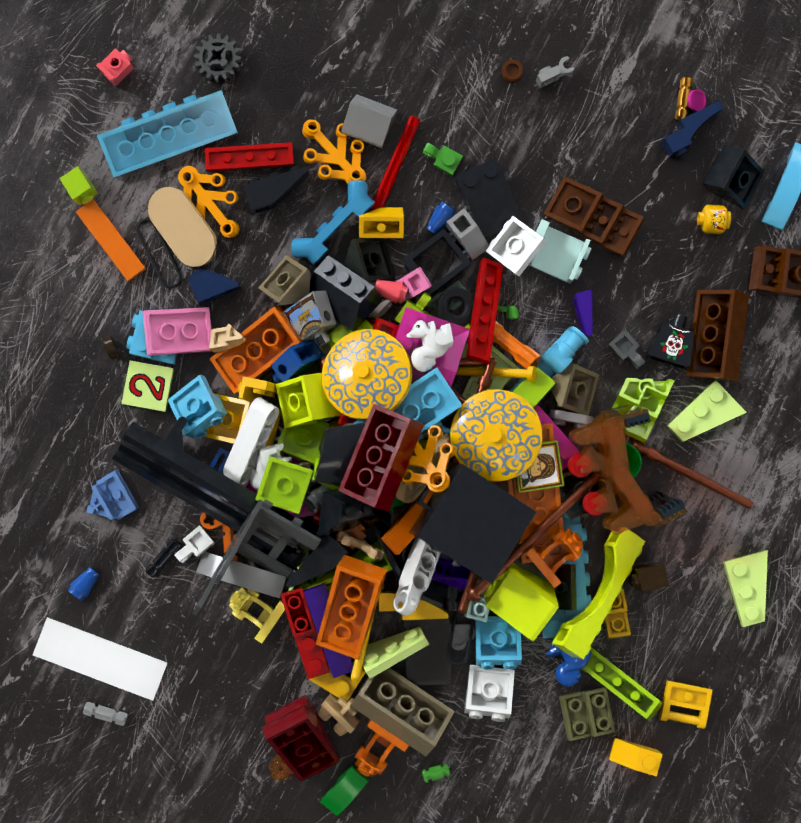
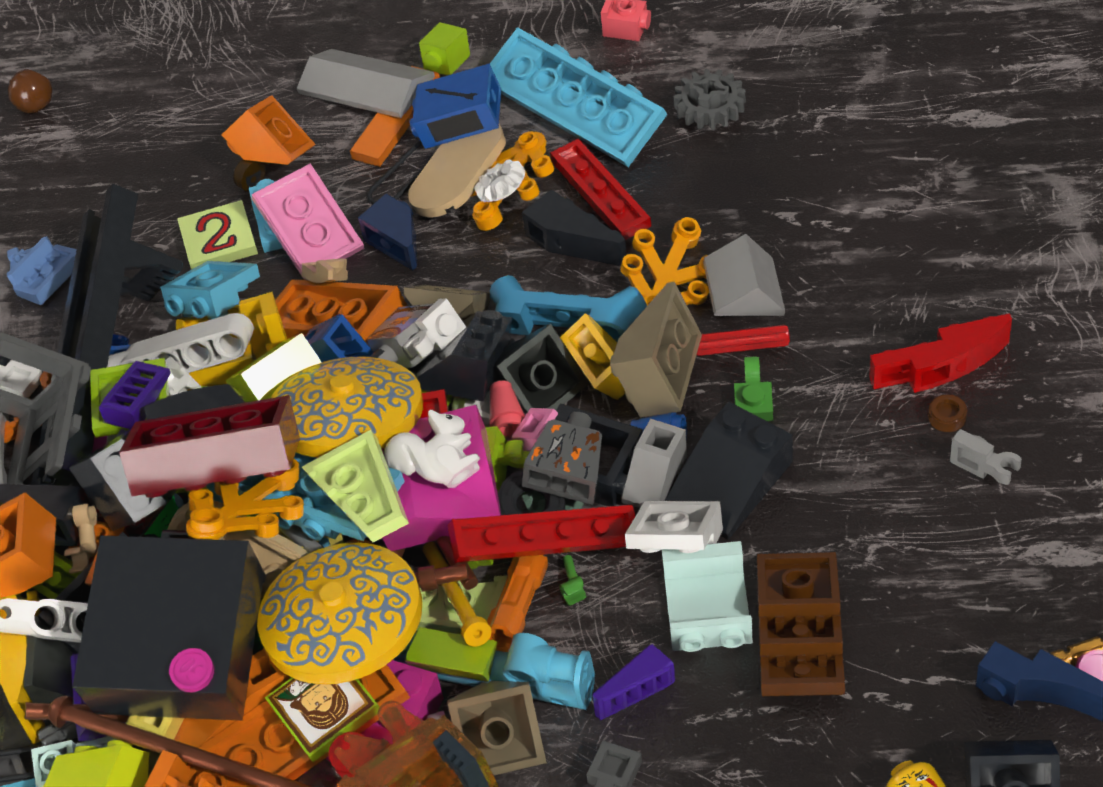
camera: 70 degrees right, 35 degrees down
none -> dark purple slope [99,361,171,429]
none -> dark pink piece [169,648,214,692]
none -> orange slope [221,95,316,165]
none -> light grey slope [297,49,435,118]
none -> yellowish green wing [302,430,409,542]
none -> white plate [403,299,466,358]
none -> blue brick [410,63,501,149]
none -> white gear [474,160,525,202]
none -> dark grey torso [522,412,602,505]
none -> dark tan slope [610,281,702,418]
none -> red slope [869,313,1012,393]

